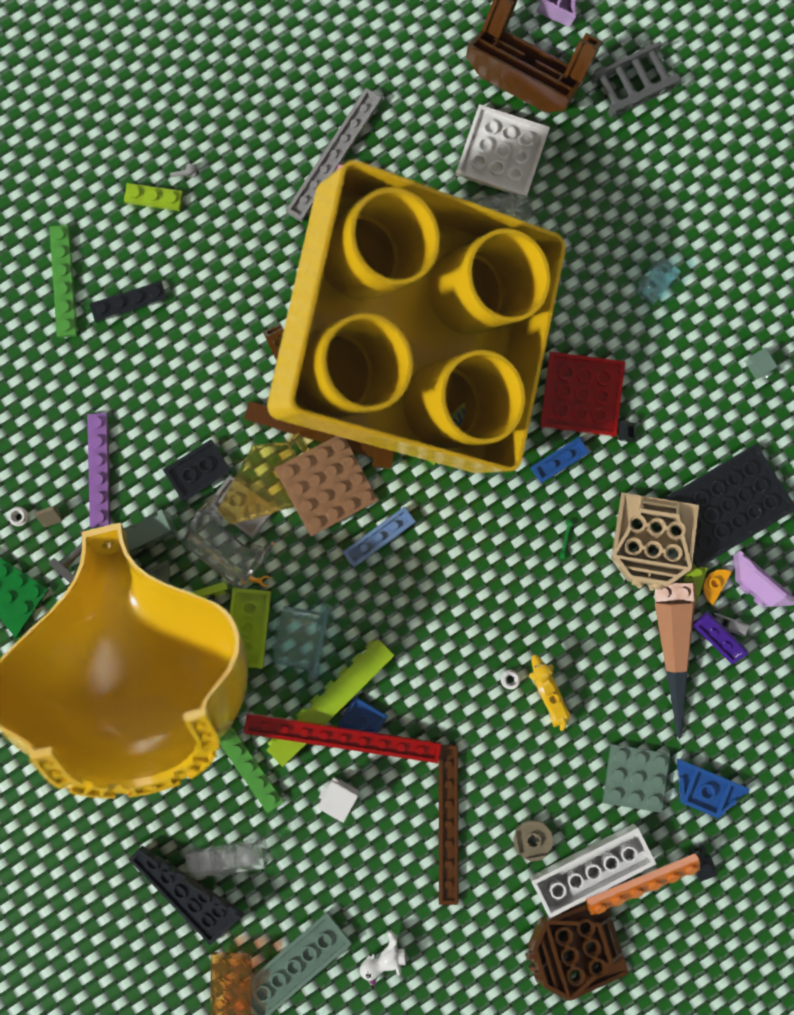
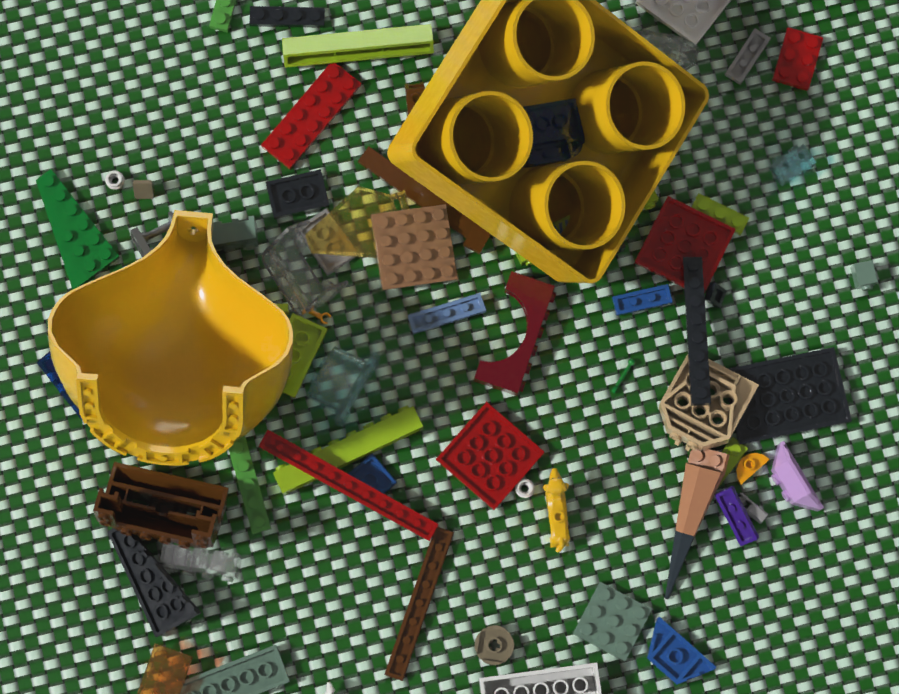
camera: 10 degrees right, 5 degrees down
medium lavender plate [87,413,111,528] -> none
white piece [317,776,359,823] -> none
none -> reddish brown wedge [93,462,229,549]
none -> red plate [261,63,361,170]
none -> lime brick [282,24,434,68]
none -> red plate [436,401,545,510]
none -> dark red arch [474,271,557,396]
none -> plate [523,98,585,168]
none -> black plate [682,257,711,406]
none -> lime plate [692,193,749,236]
none -> light grey plate [725,28,771,85]
none -> red plate [772,27,823,91]

